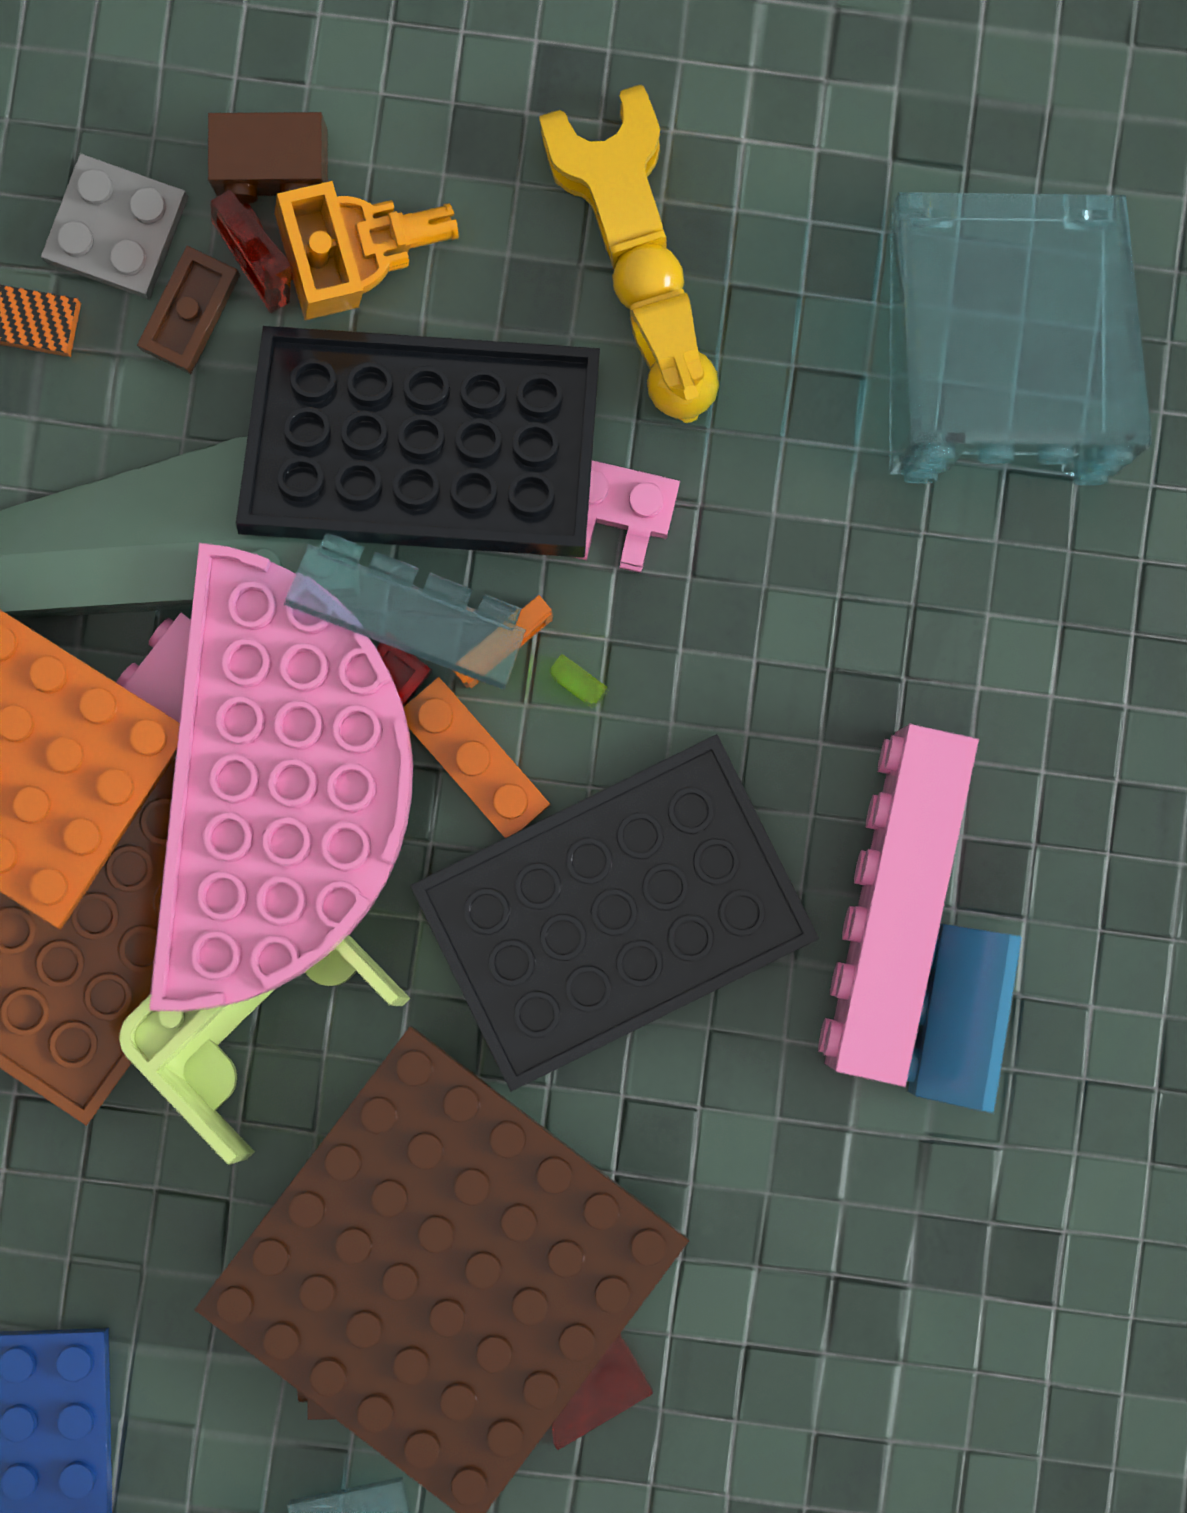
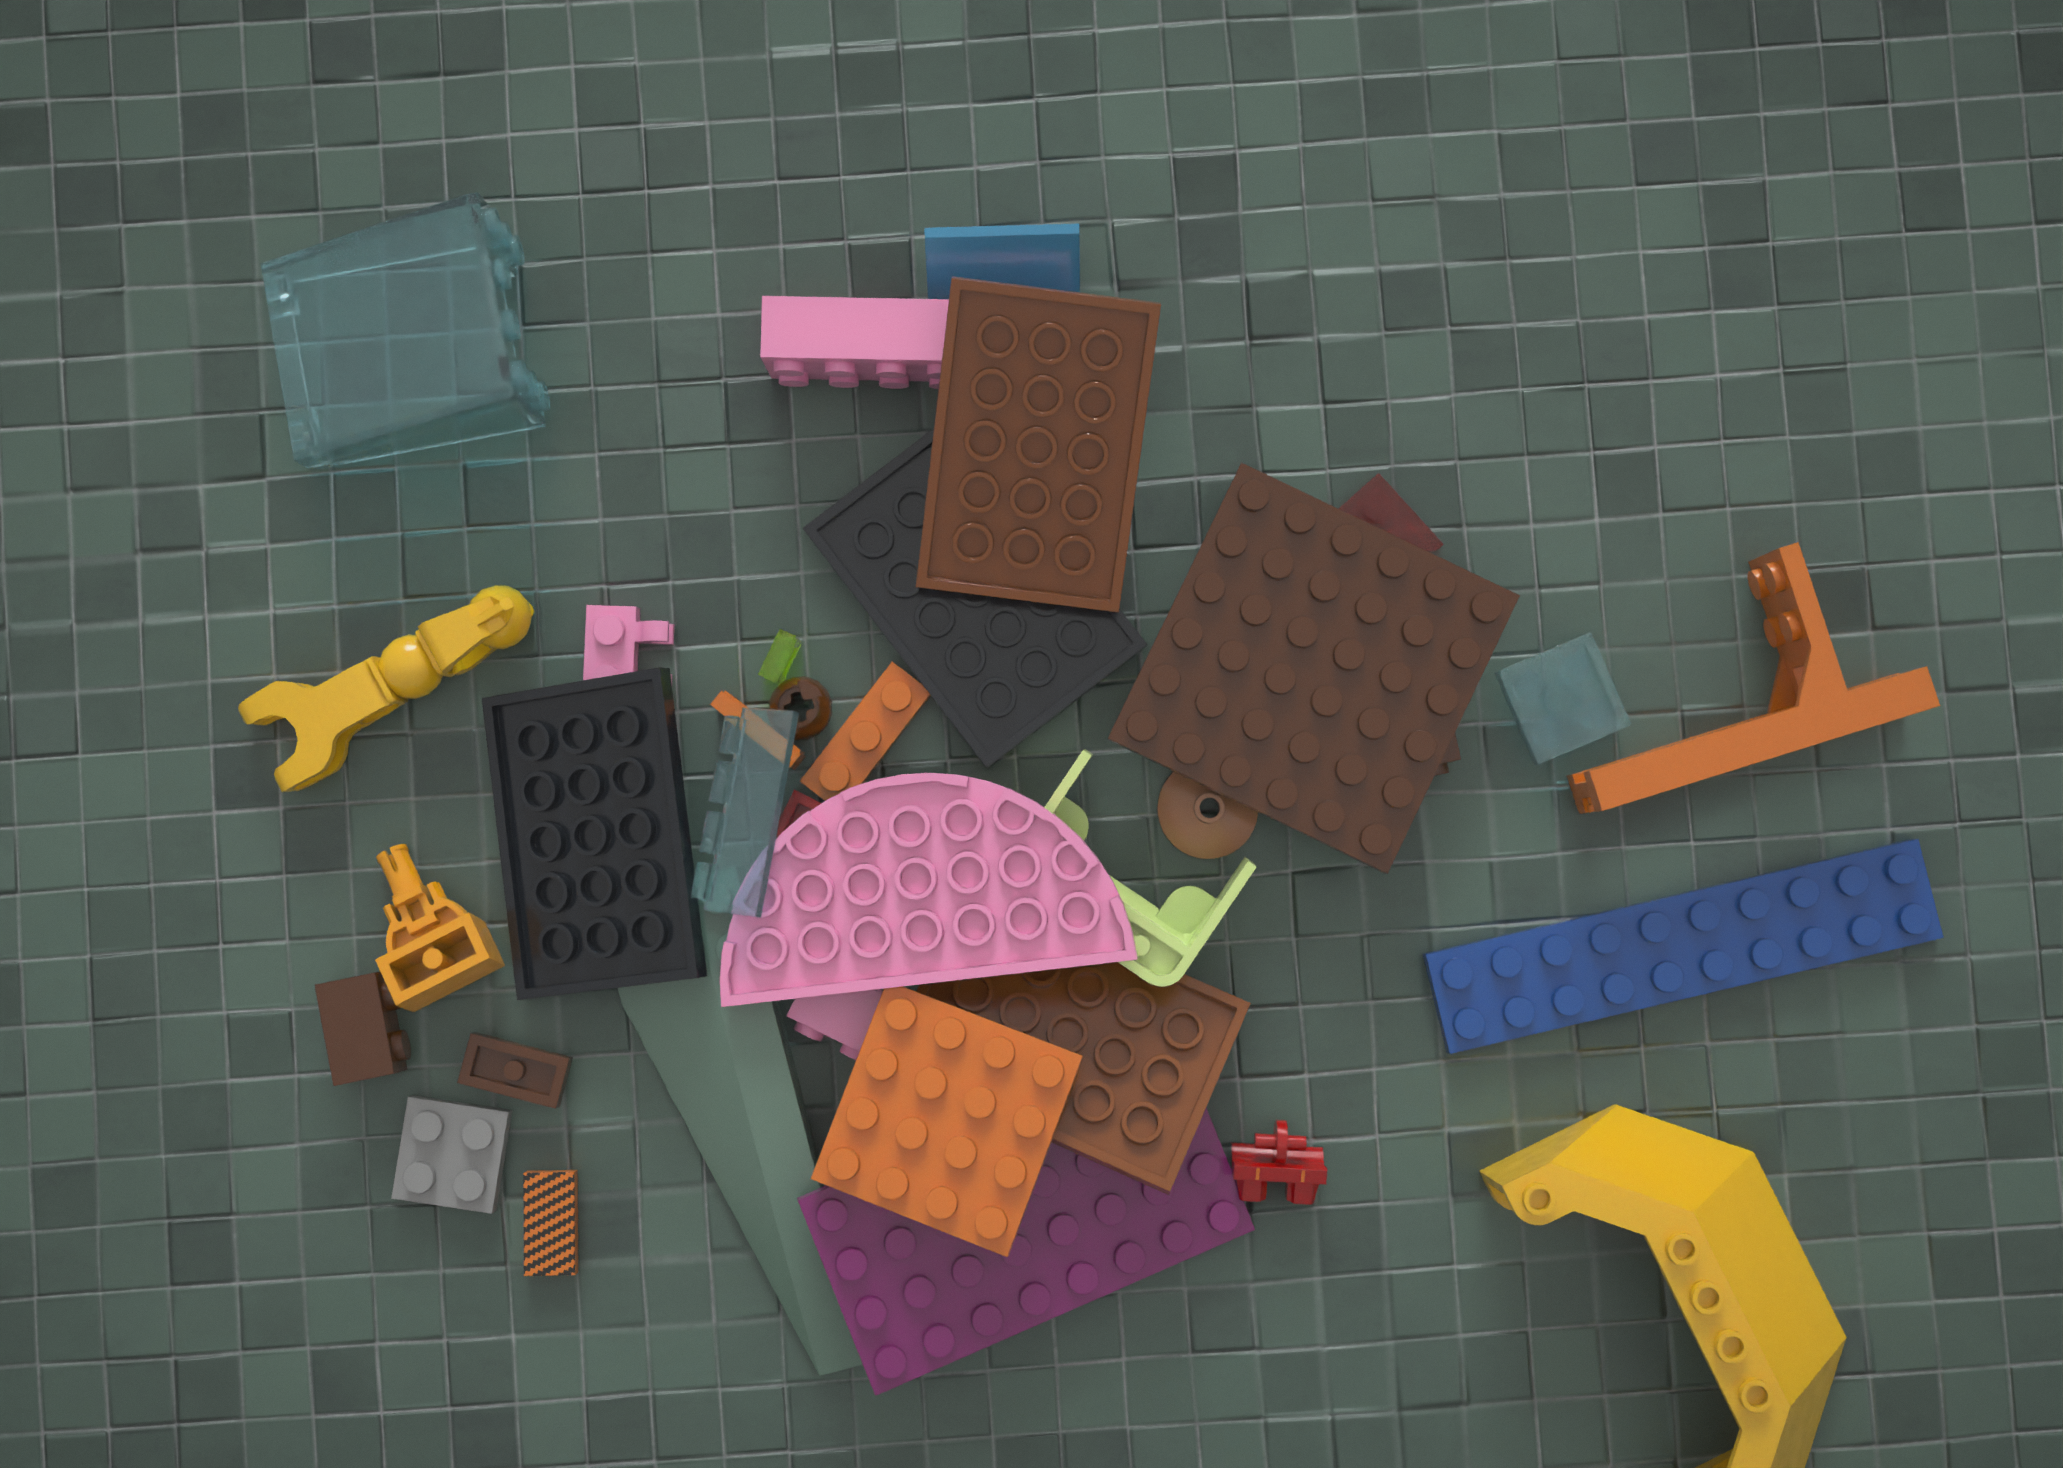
camera: 100 degrees left, 0 degrees up
clear red wing [210,190,294,313] -> none
none -> reddish brown piece [768,676,832,740]
none -> dark orange plate [916,276,1161,612]
none -> nougat dish [1157,772,1258,859]

